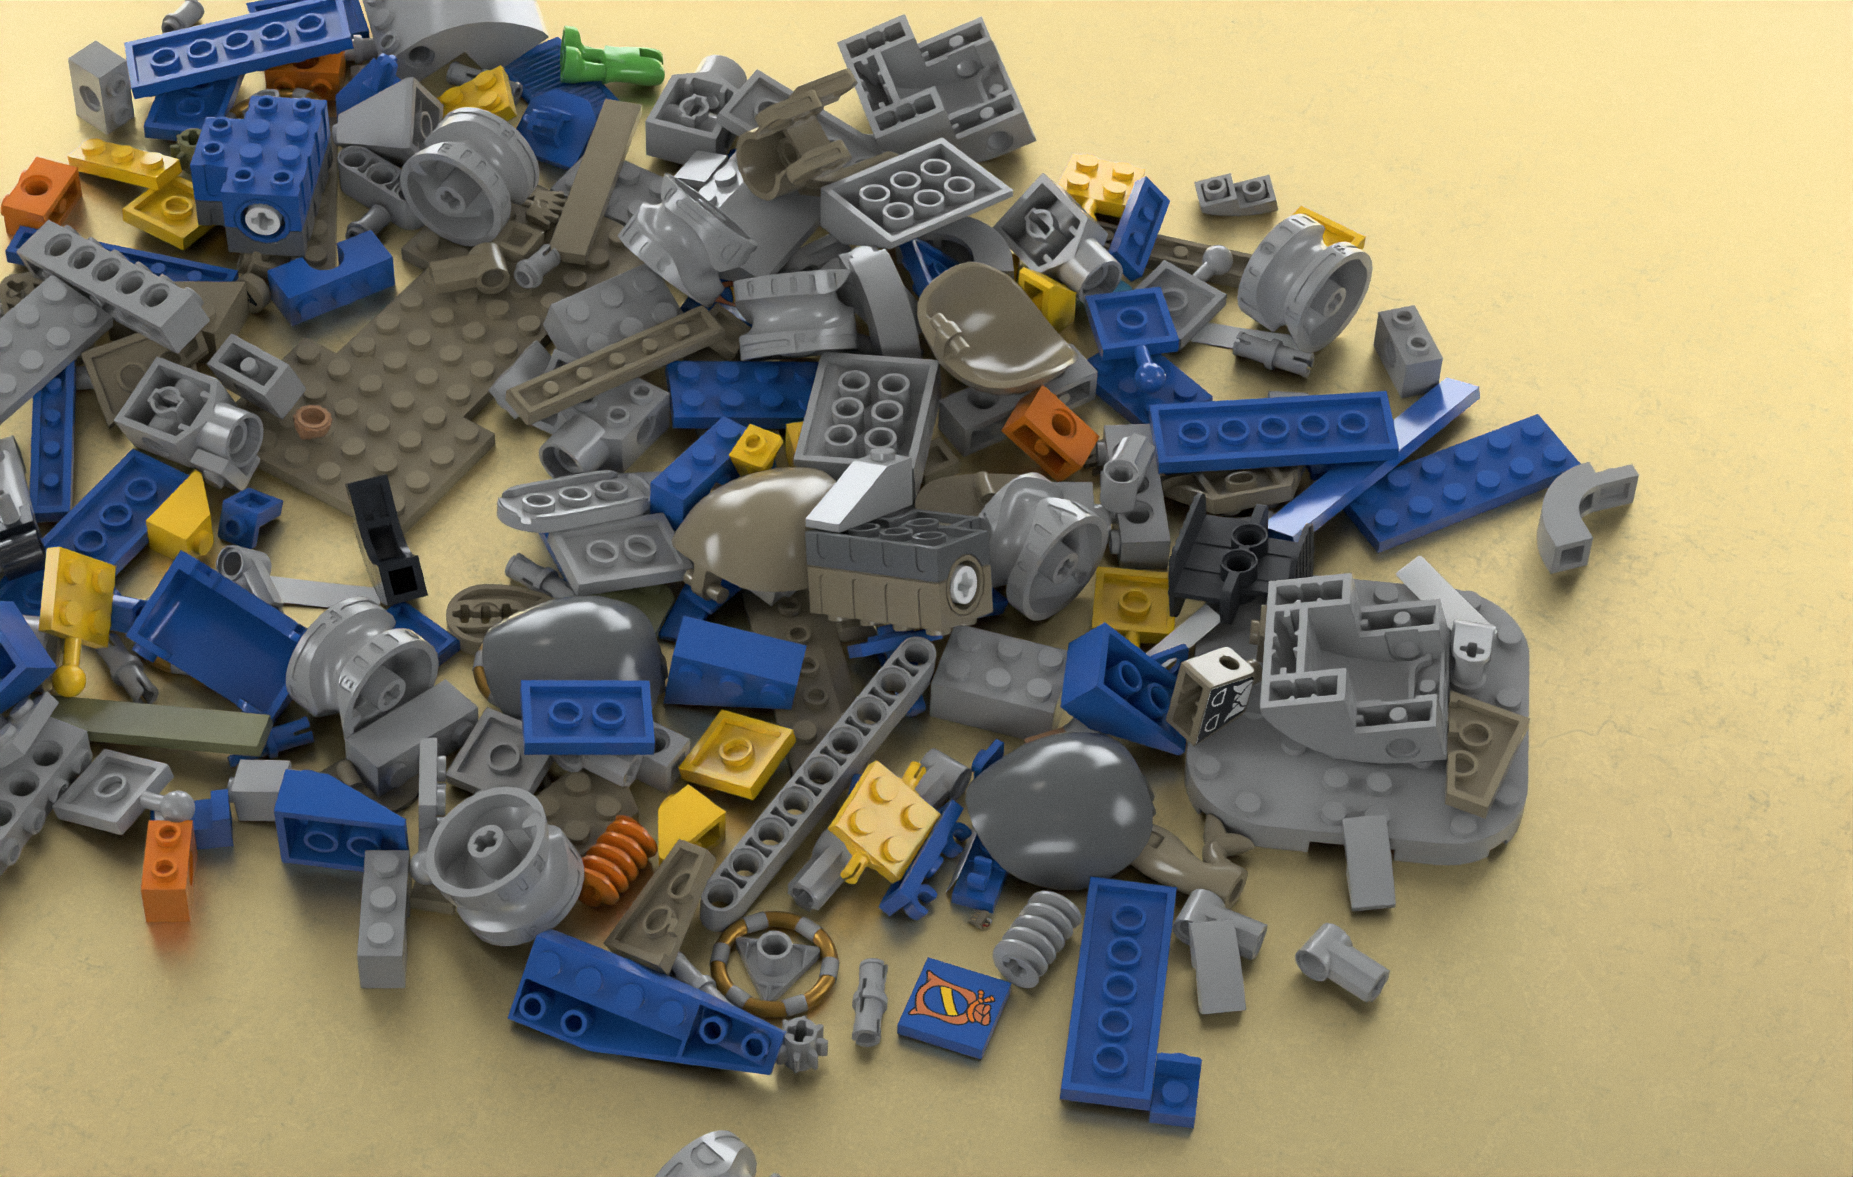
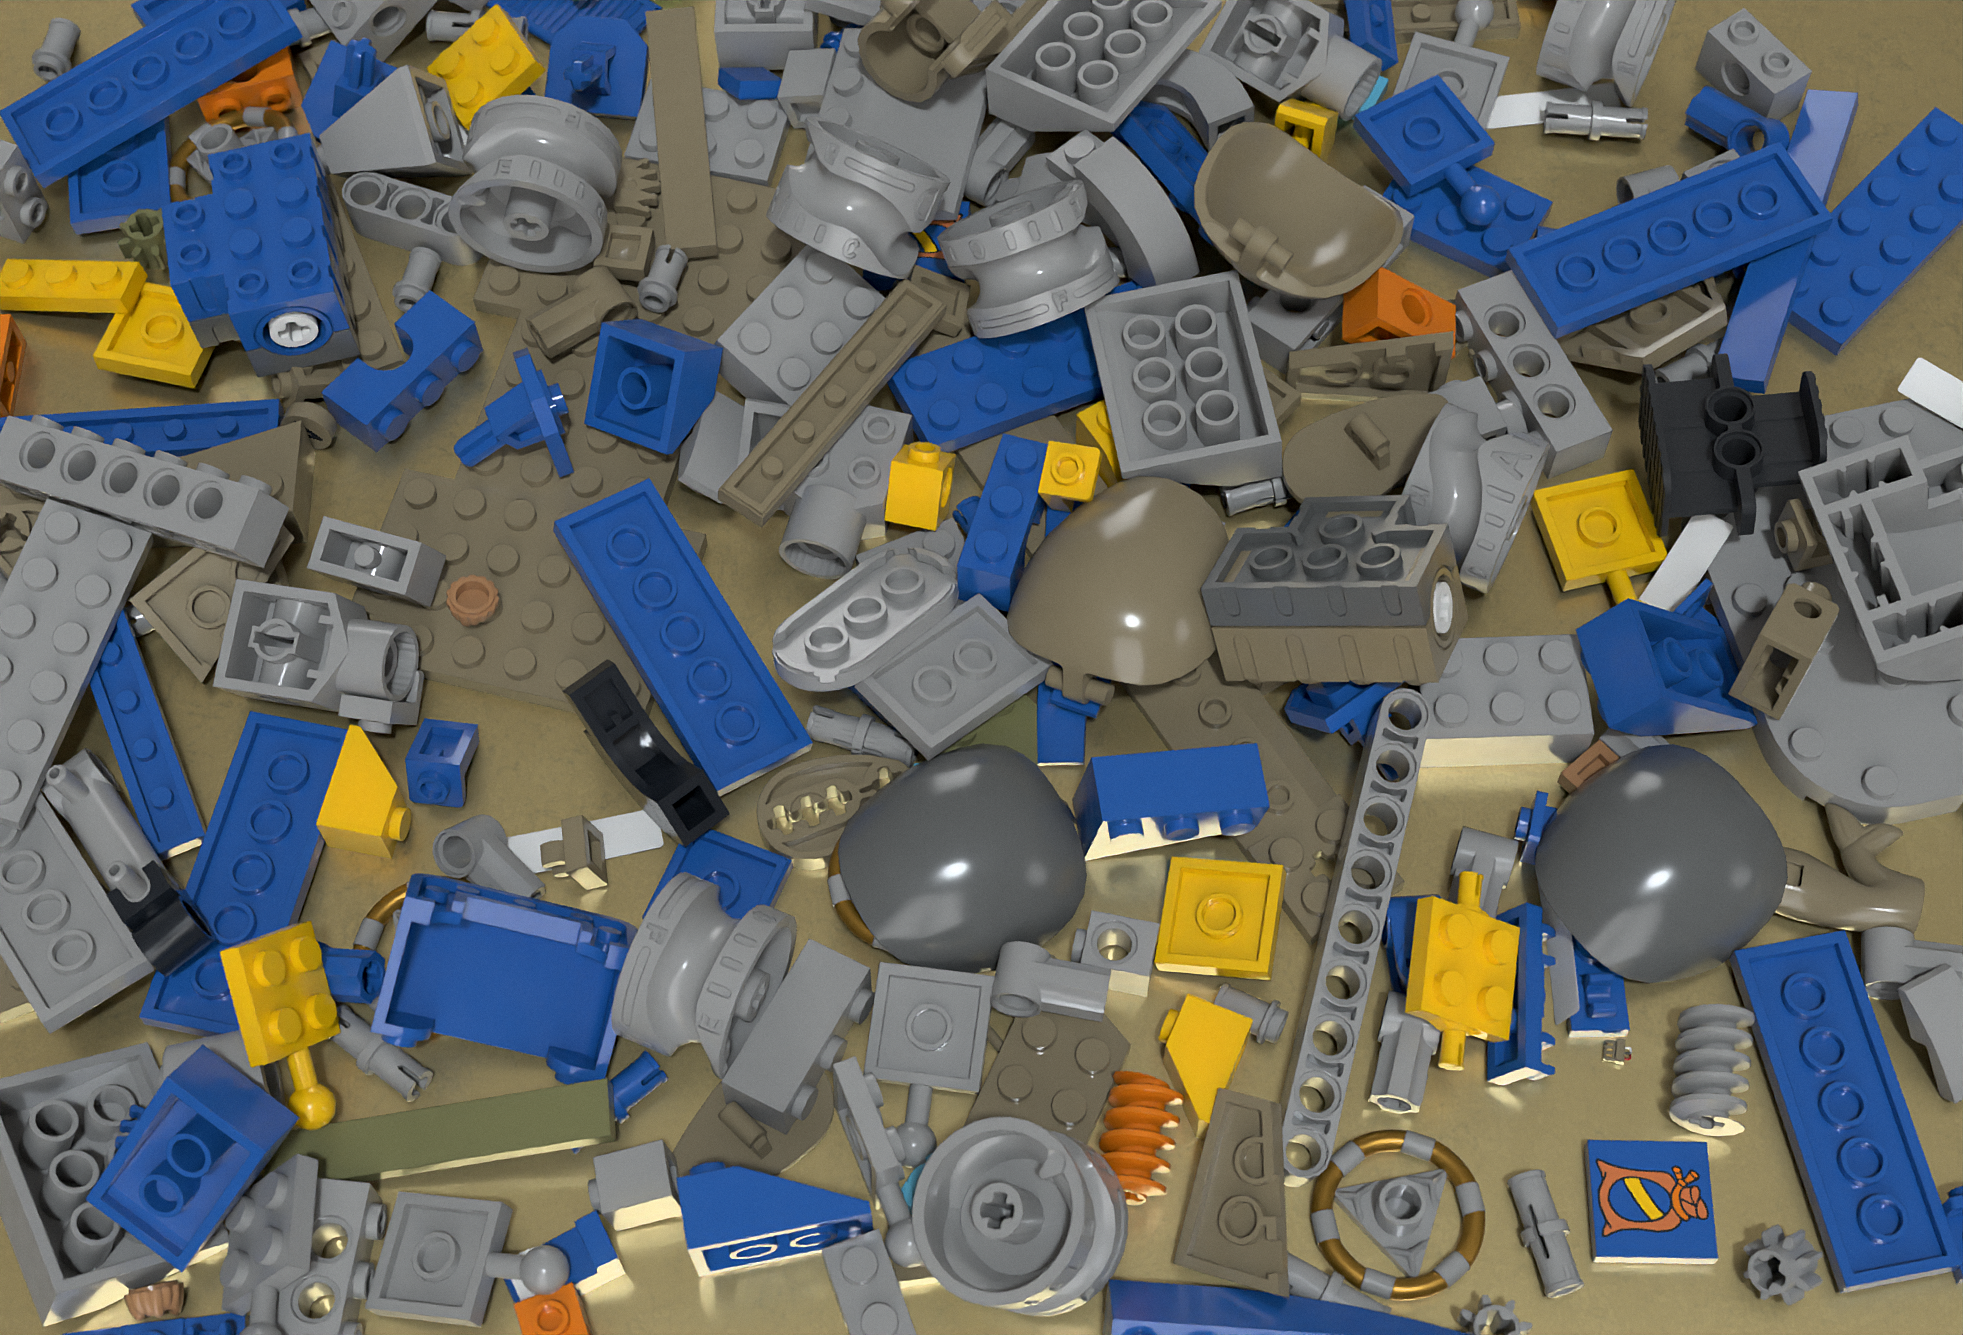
camera: 15 degrees left, 15 degrees up
blue plate [520,680,655,755] -> none
light grey slope [806,448,912,533] -> none
light grey piece [1100,433,1155,513] -> none
none -> blue piece [454,347,574,477]
none -> dark tan tile [540,815,608,890]
none -> blue plate [553,478,813,797]
none -> blue slope [584,319,723,455]
none -> blue tile [717,67,782,100]
none -> yellow brick [884,442,956,531]
none -> light grey pin [1214,982,1289,1044]
none -> dark tan wing [1285,331,1454,402]
none -> blue piece [1684,86,1790,157]
none -> light grey gear [1743,1224,1823,1306]

